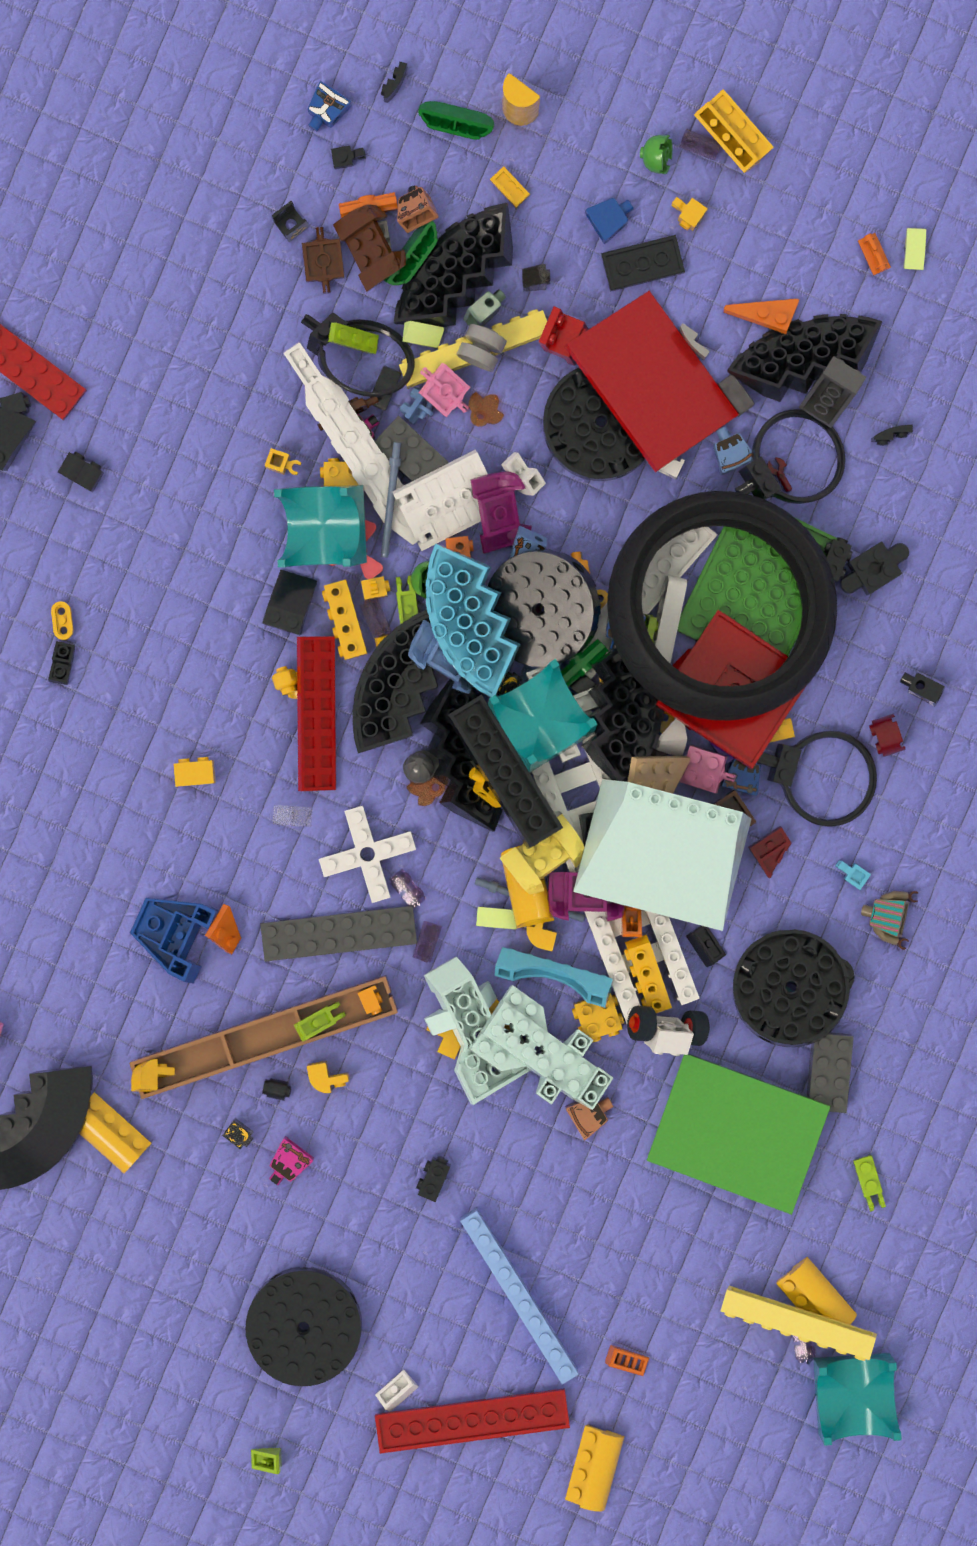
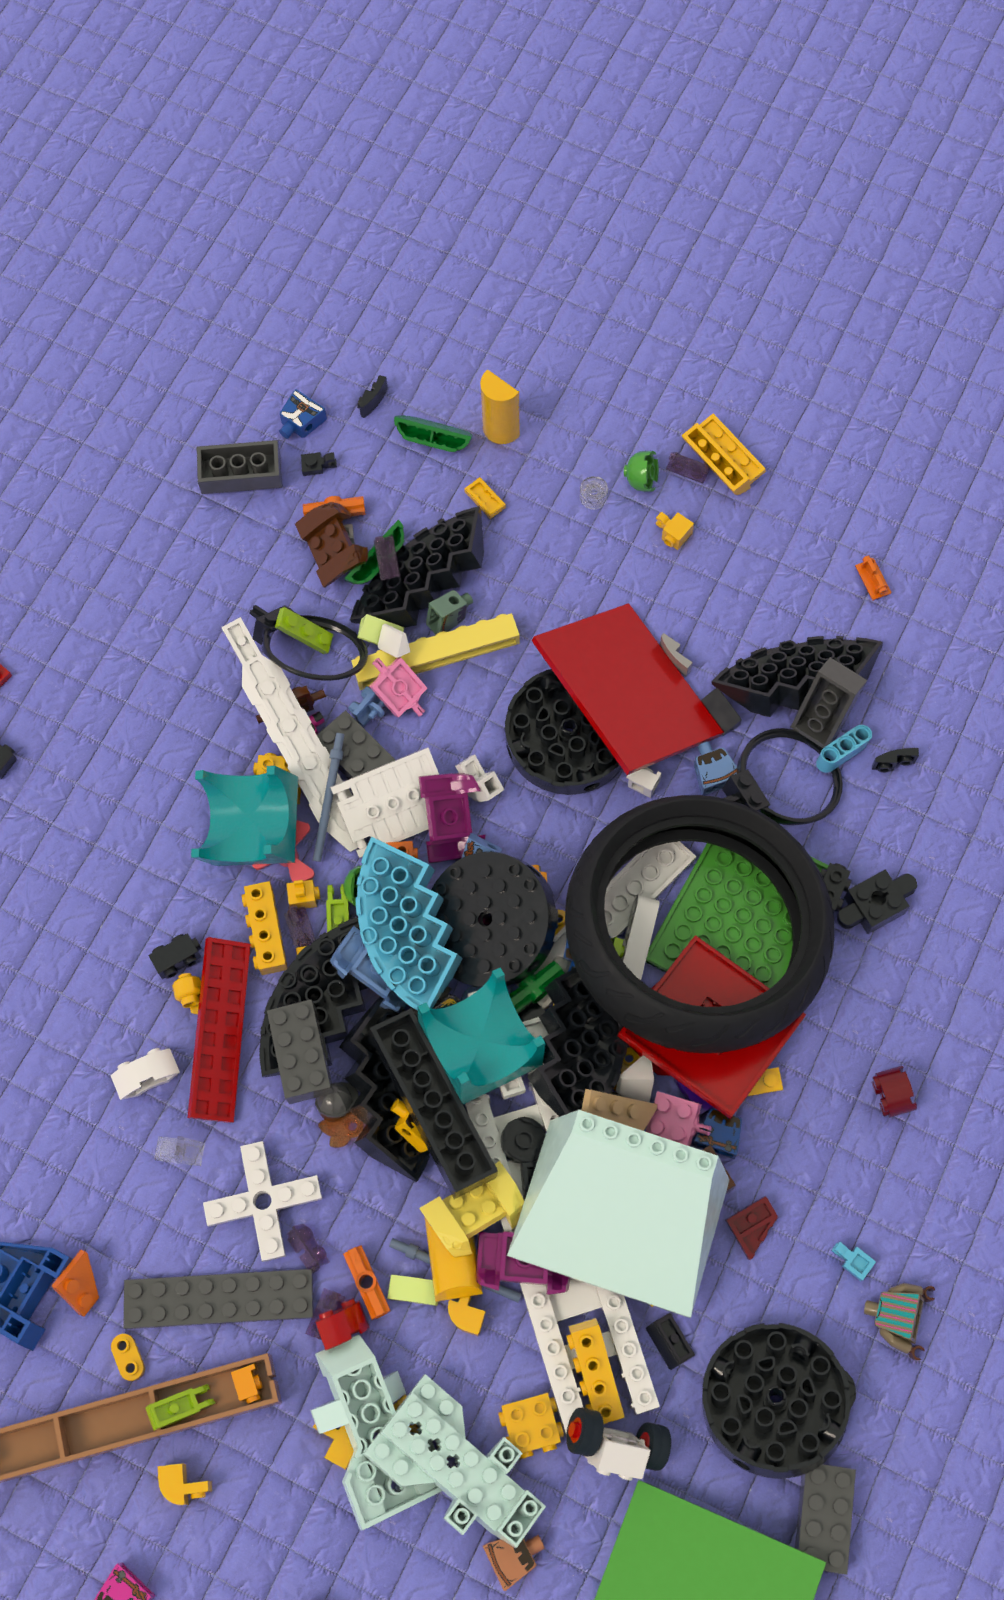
camera: 10 degrees right, 20 degrees down
yellow brick [174,757,216,787] -> none
clear smoke brick [222,1118,253,1149] -> none
black slope [262,570,317,636] -> none
black brick [262,1078,291,1101] -> none
yellow brick [265,448,302,475] -> none
black piece [271,201,309,242] -> none
reddish brown plate [302,227,345,294] -> none
black slope [370,366,401,411] -> none
nougat torso [397,186,439,233] -> none
light grey wheel [456,324,507,372] -> none
clear orange plate [468,392,504,427] -> none
medium azure arch [495,947,613,1008] -> none
clear smoke slope [522,264,550,291] -> none
red bracket [539,306,589,366] -> none
blue torso [585,198,634,244] -> none
black plate [601,235,685,292] -> none
orange slope [621,905,642,937] -> none
orange wing [723,299,799,334] -> none
black brick [757,731,877,827] -> none
dark red bar [767,457,792,492] -> none
black torso [900,672,945,707] -> none
yellowish green slope [903,228,926,270] -> none
none -> white brick [110,1048,180,1100]
none -> yellow plate [111,1334,145,1381]
none -> black brick [148,933,202,980]
none -> dark grey brick [197,440,282,494]
none -> dark grey brick [267,999,334,1104]
none -> red brick [315,1298,369,1350]
none -> orange piece [343,1245,391,1320]
none -> clear purple hinge [374,535,400,581]
none -> white slope [378,624,410,658]
none -> black tile [500,1117,546,1164]
none -> clear wheel [579,476,608,509]
none -> medium azure beam [816,725,872,773]

